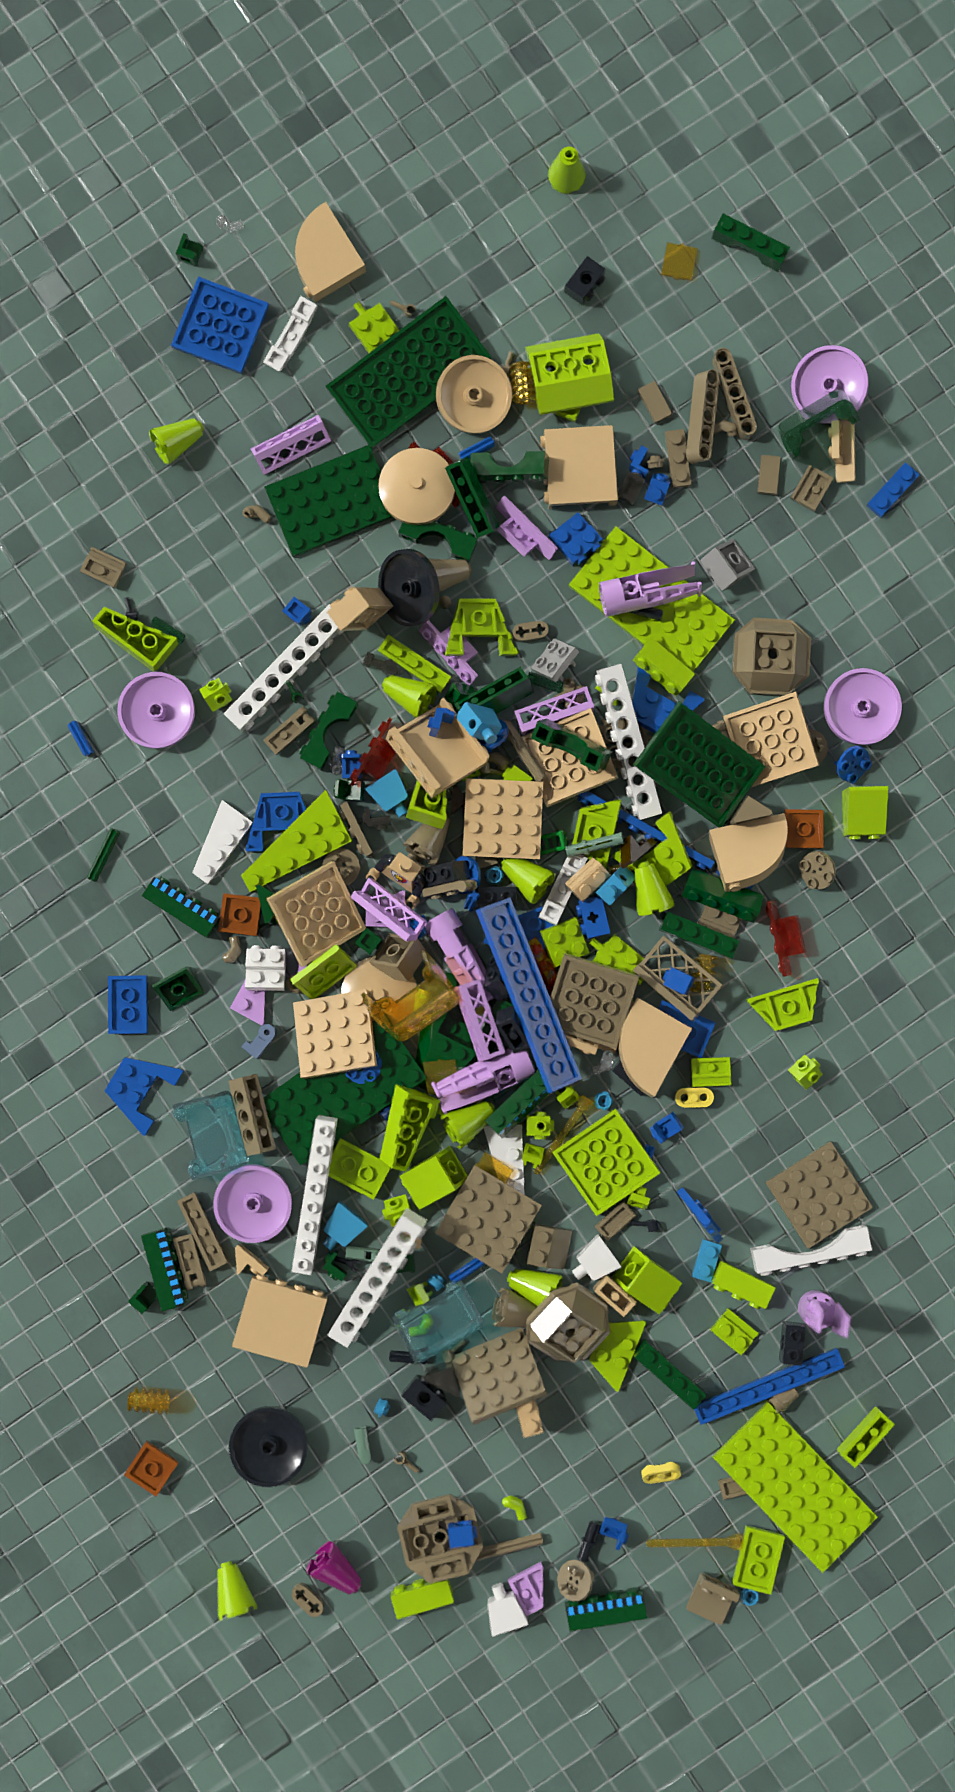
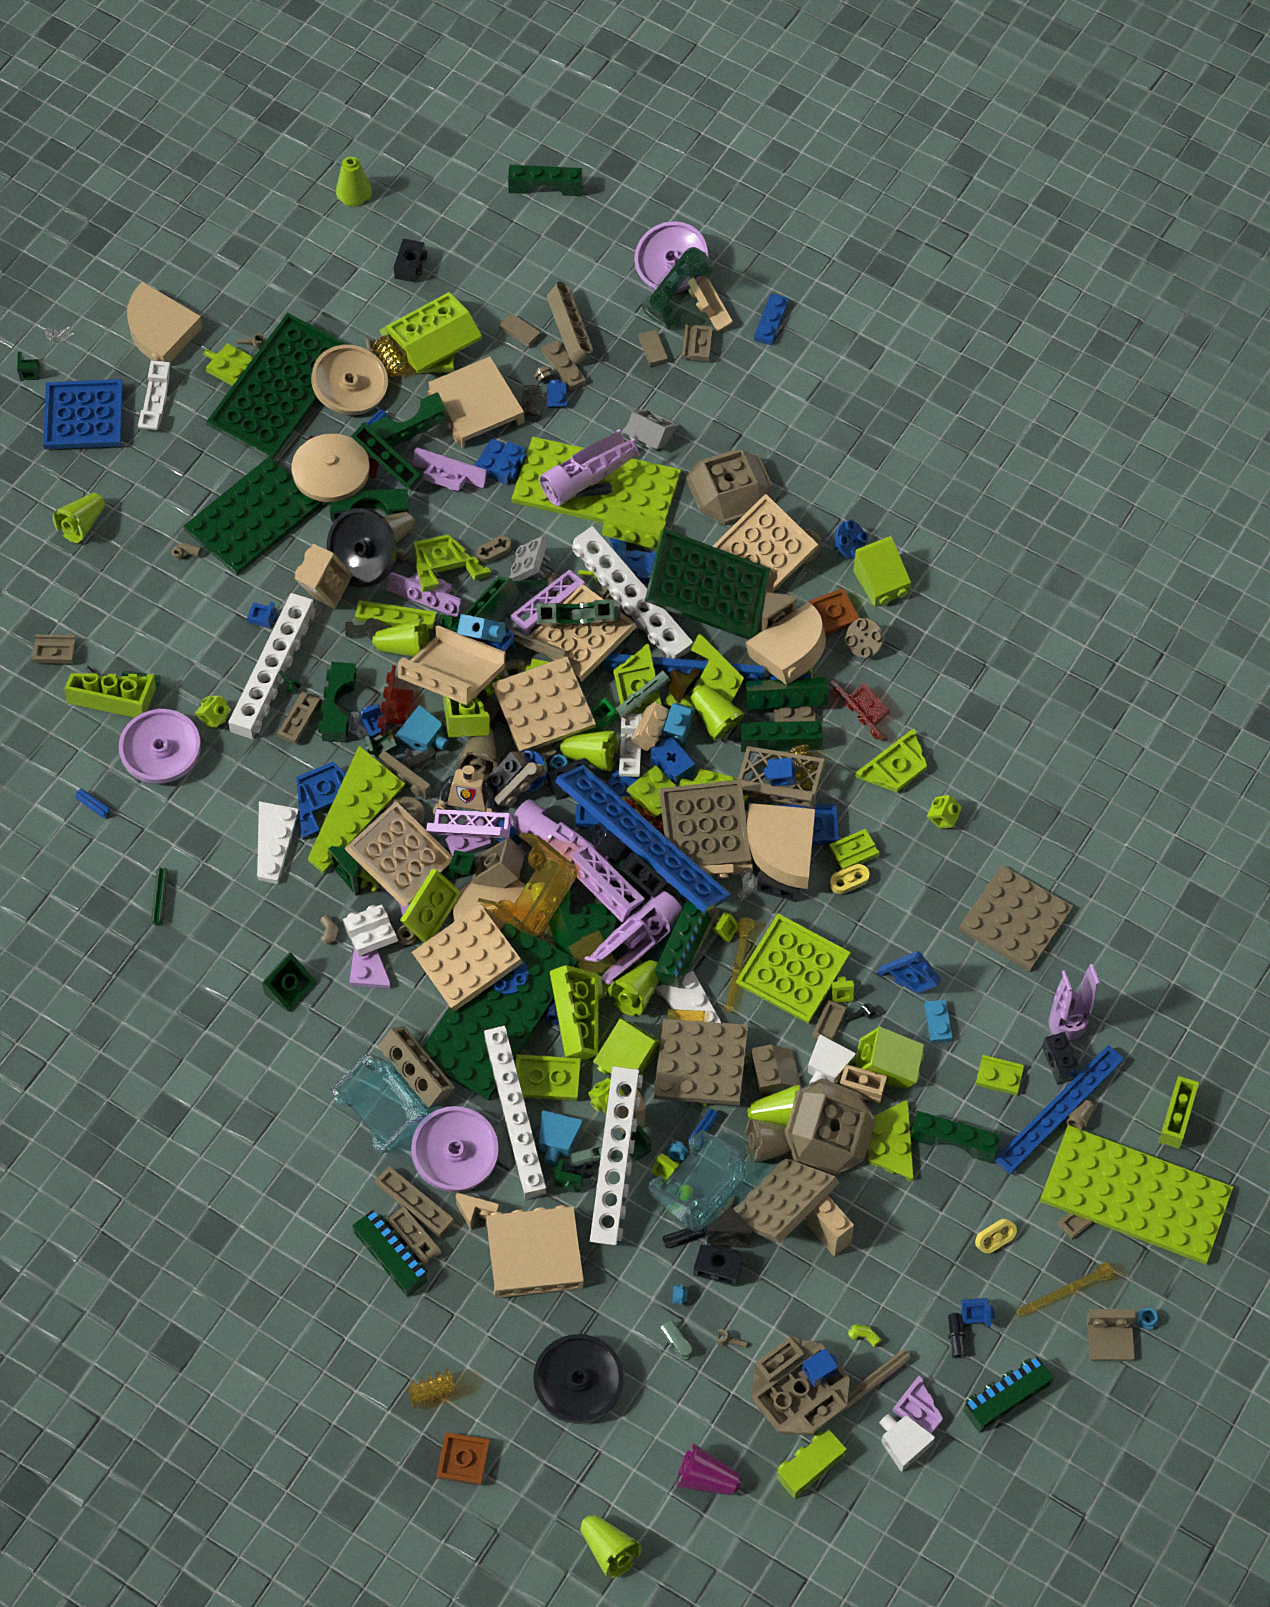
camera: 25 degrees left, 25 degrees down
blue wing [104,1057,184,1136] -> none
blue plate [108,975,148,1034] -> none
dark green panel [127,1281,158,1314] -> none
dark green brick [142,876,220,938] -> none
dark orange plate [218,893,261,936] -> none
sand blue leg [242,1024,277,1059] -> none
lavender fence [251,415,331,474] -> none
dark tan beam [292,1583,324,1617] -> none
blue bracket [427,707,455,737] -> none
blue axle [464,890,480,912] -> none
lime tile [522,1143,544,1168] -> none
lime brick [526,1111,554,1139] -> none
dark tan plate [557,1560,594,1601] -> none
dark azure plate [594,1091,613,1111] -> none
blue bracket [629,445,649,479] -> none
blue bracket [650,1112,684,1144] -> none
clear yellow piece [661,242,697,281] -> none
lime brick [711,1260,775,1310] -> none
dark tan beam [712,348,757,441] -> none
dark tan arm [714,420,738,437] -> none
lime plate [732,1525,785,1595] -> none
white arch [750,1225,872,1276] -> none
lavender dish [824,668,902,745] -> none

